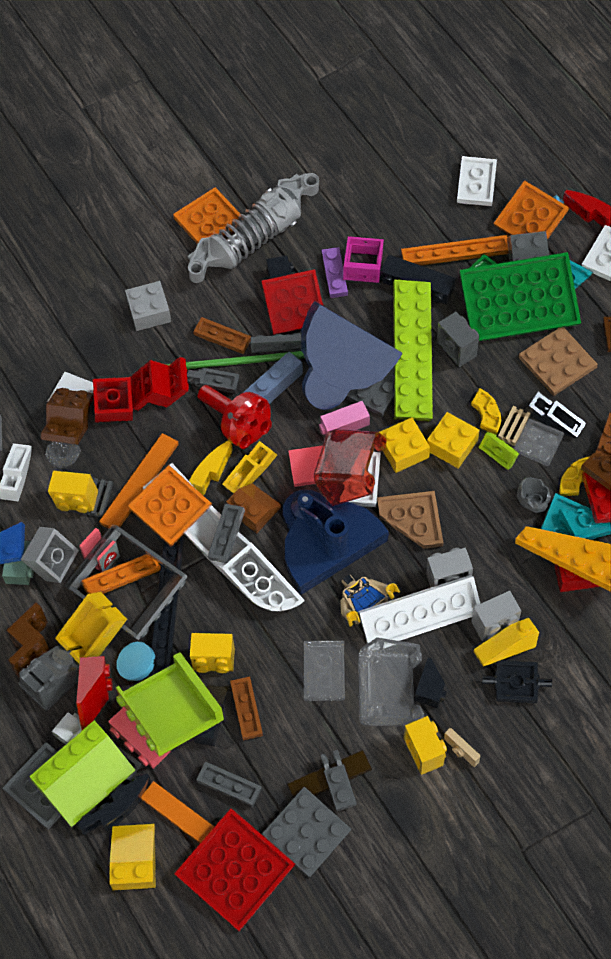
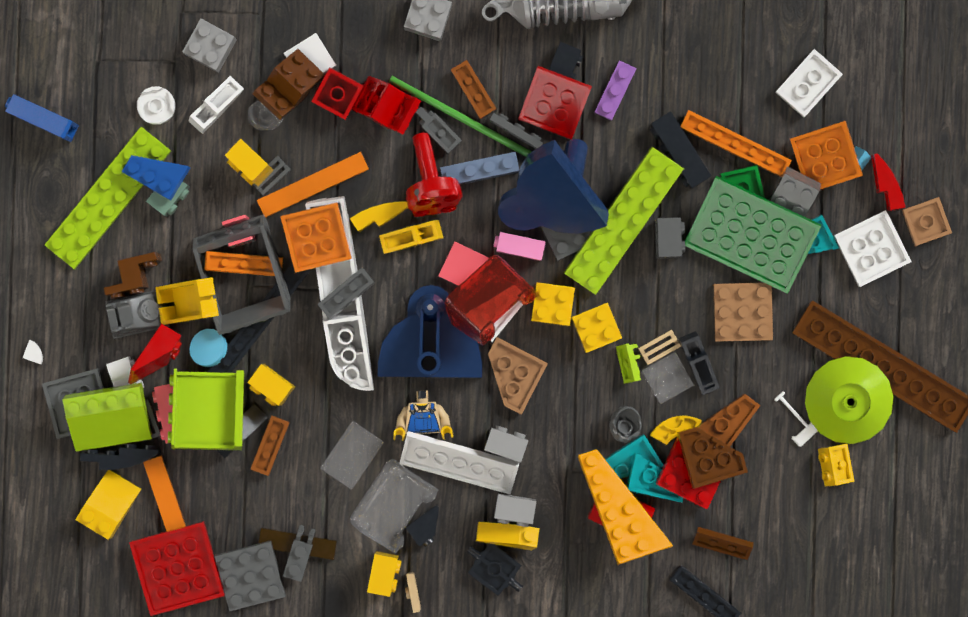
camera: 30 degrees right, 25 degrees up
light grey brick [21,527,79,583] -> none
dark grey plate [196,761,262,807] -> none
dark orange slope [226,483,282,533] -> none
dark pink window [343,236,384,283] -> none
yellow tile [471,388,501,435] -> none

